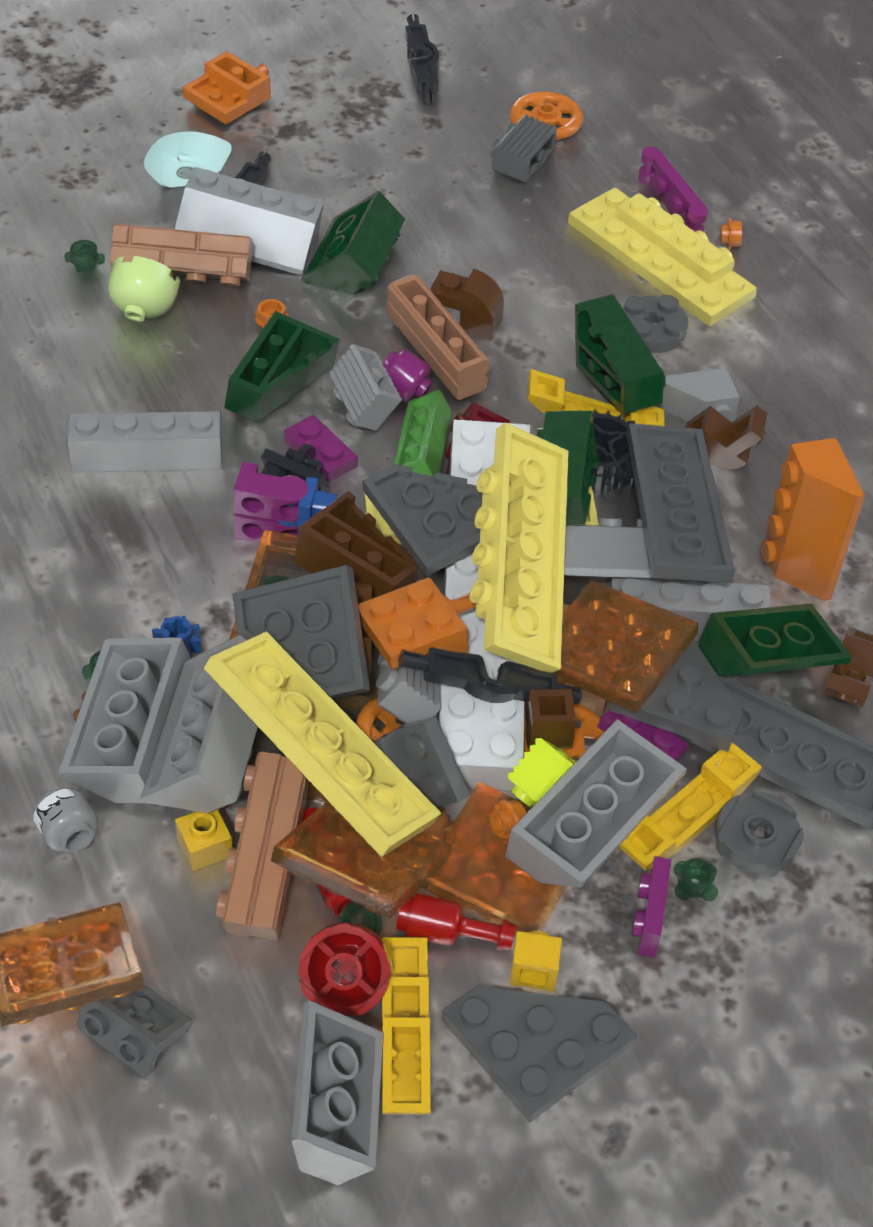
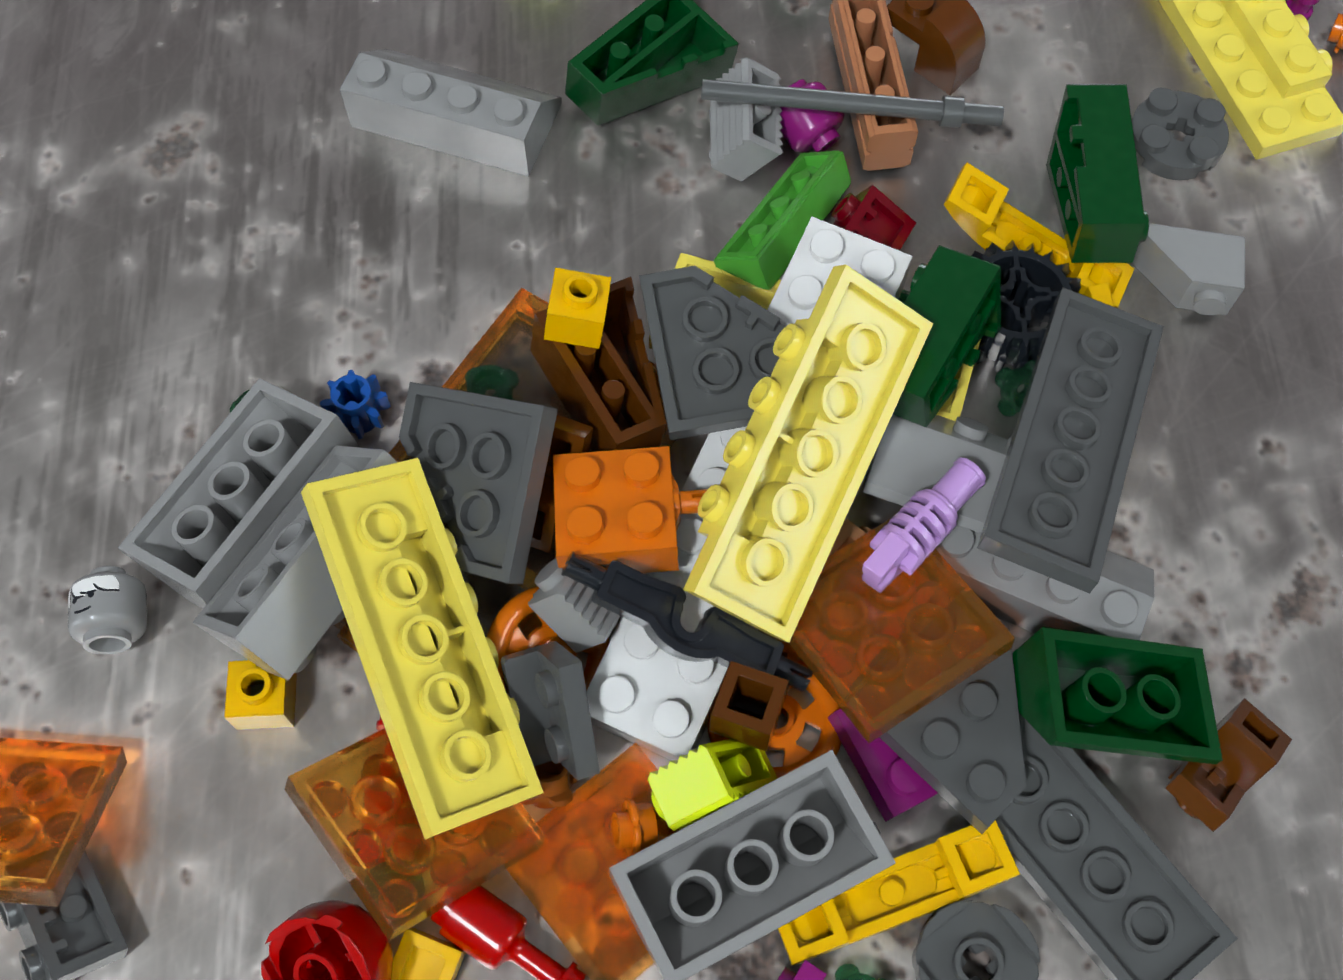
camera: 25 degrees right, 15 degrees up
nougat brick [216,752,310,940] -> none
magenta hips [234,462,337,547] -> none
black hips [261,443,330,493] -> none
magenta plate [284,415,358,483] -> none
reddish brown brick [685,405,768,470] -> none
orange slope [760,438,865,601] -> none
none -> yellow plate [544,267,611,349]
none -> dark grey bar [701,79,1004,128]
none -> lavender hinge [862,457,986,593]
none -> clear green plate [994,360,1036,417]

